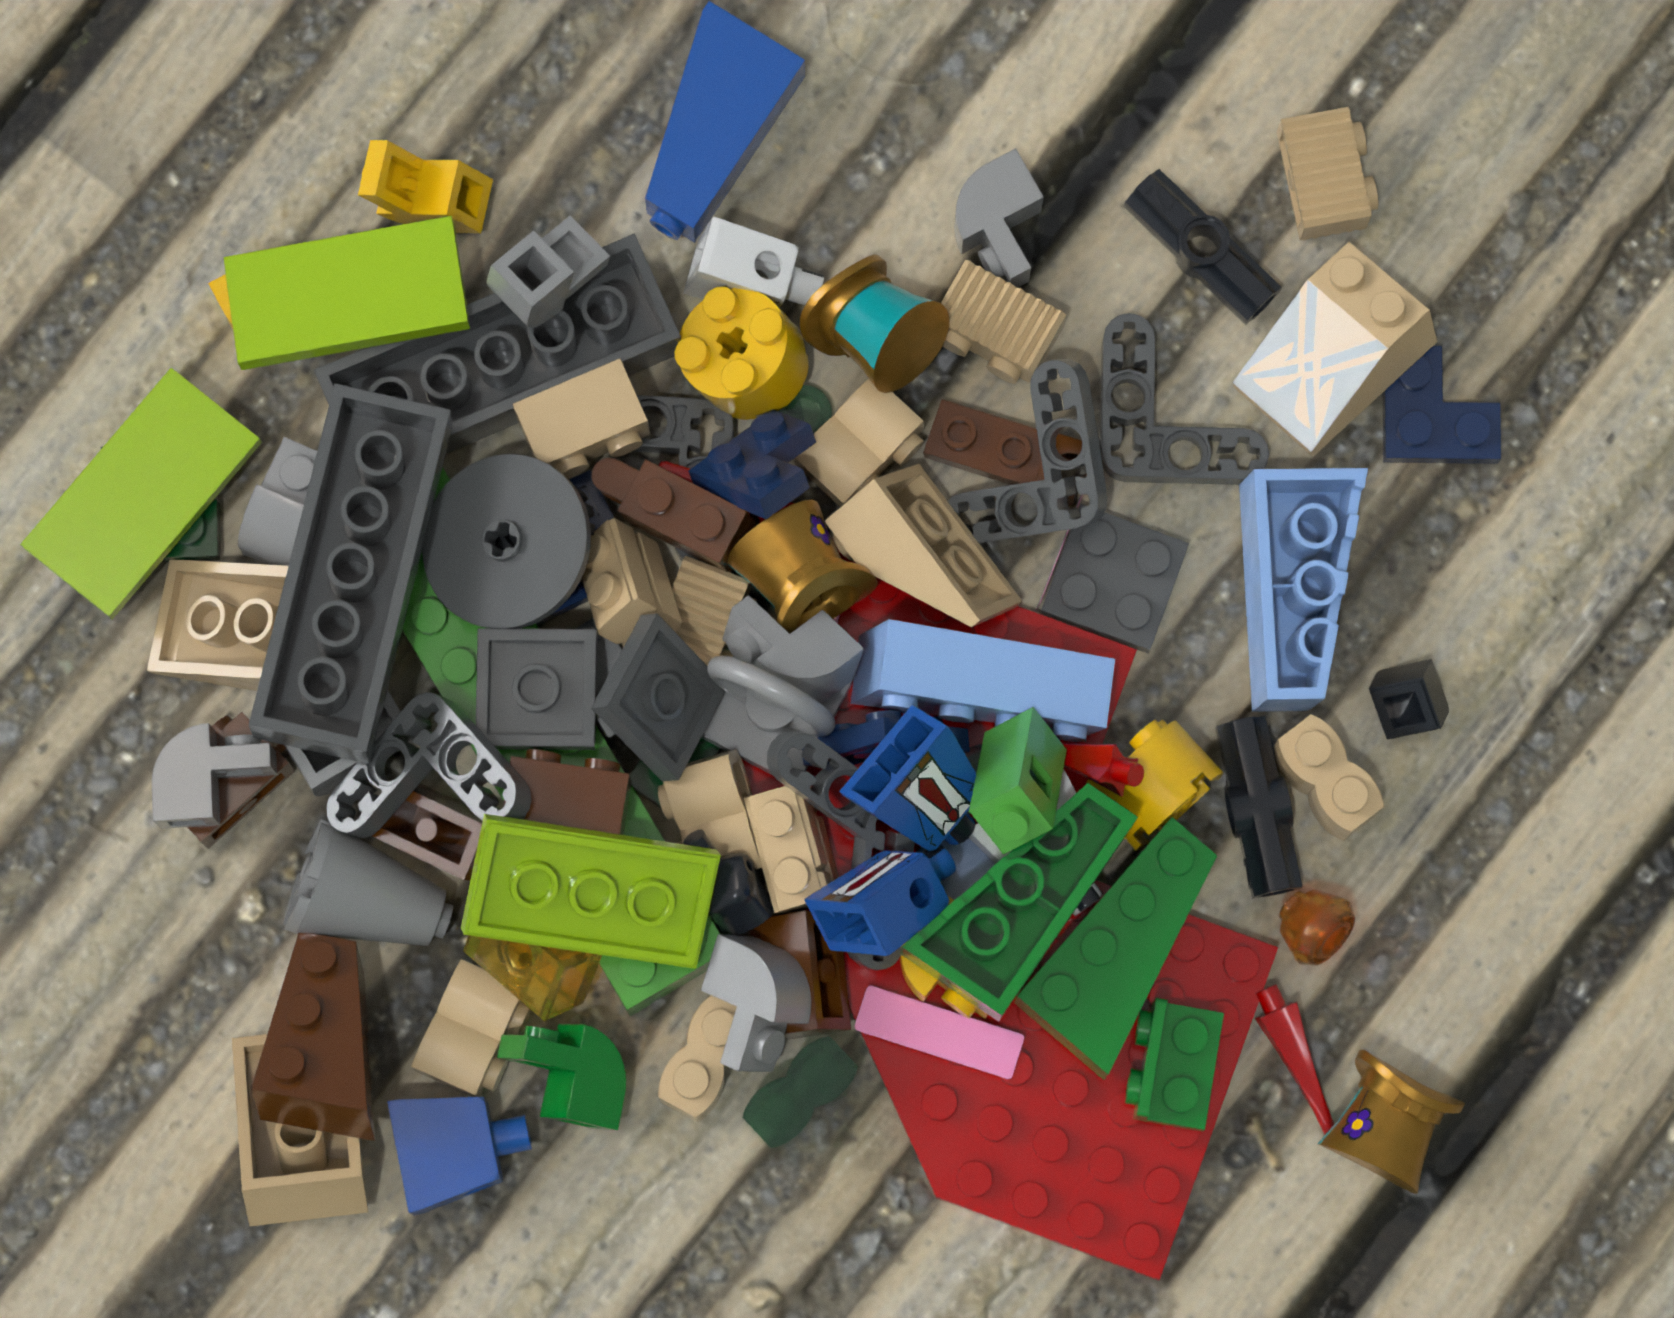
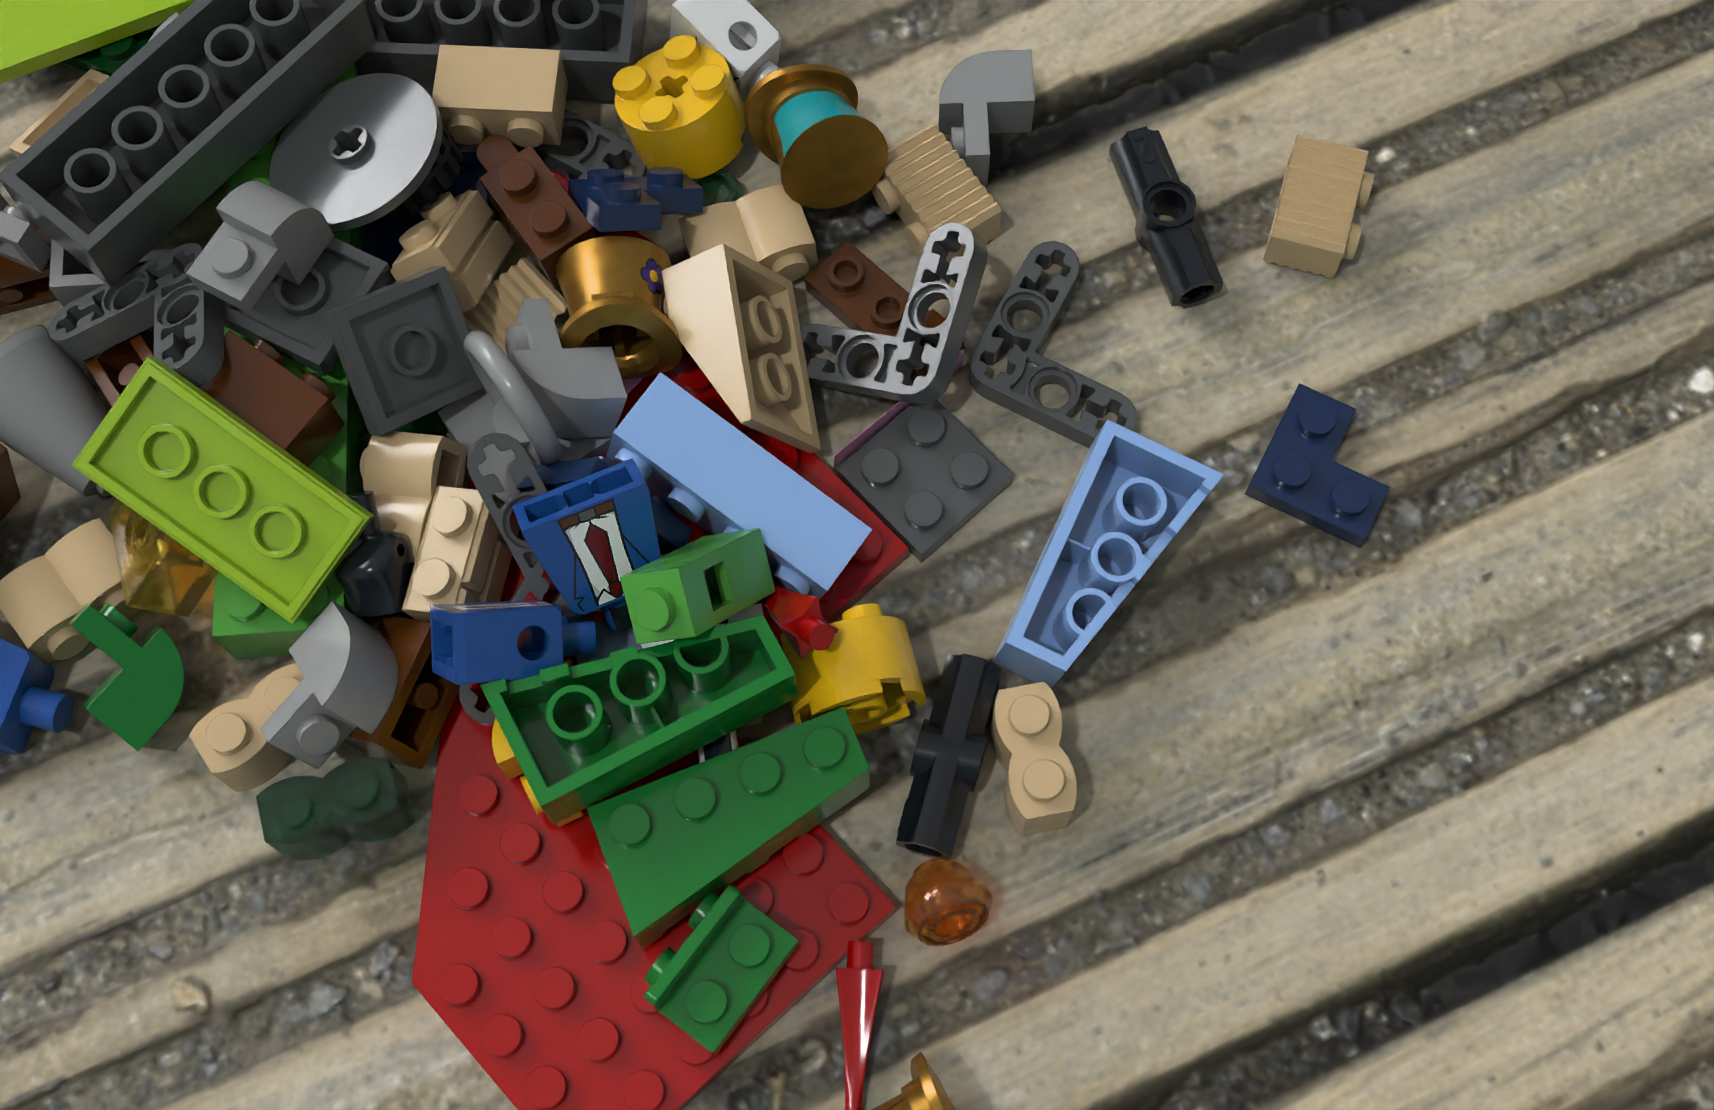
camera: 30 degrees right, 10 degrees down
bright pink sticker [854,986,1024,1079] -> none
tan slope [1233,242,1437,457] -> none
black slope [1369,659,1449,740] -> none
none -> light grey brick [186,181,334,313]

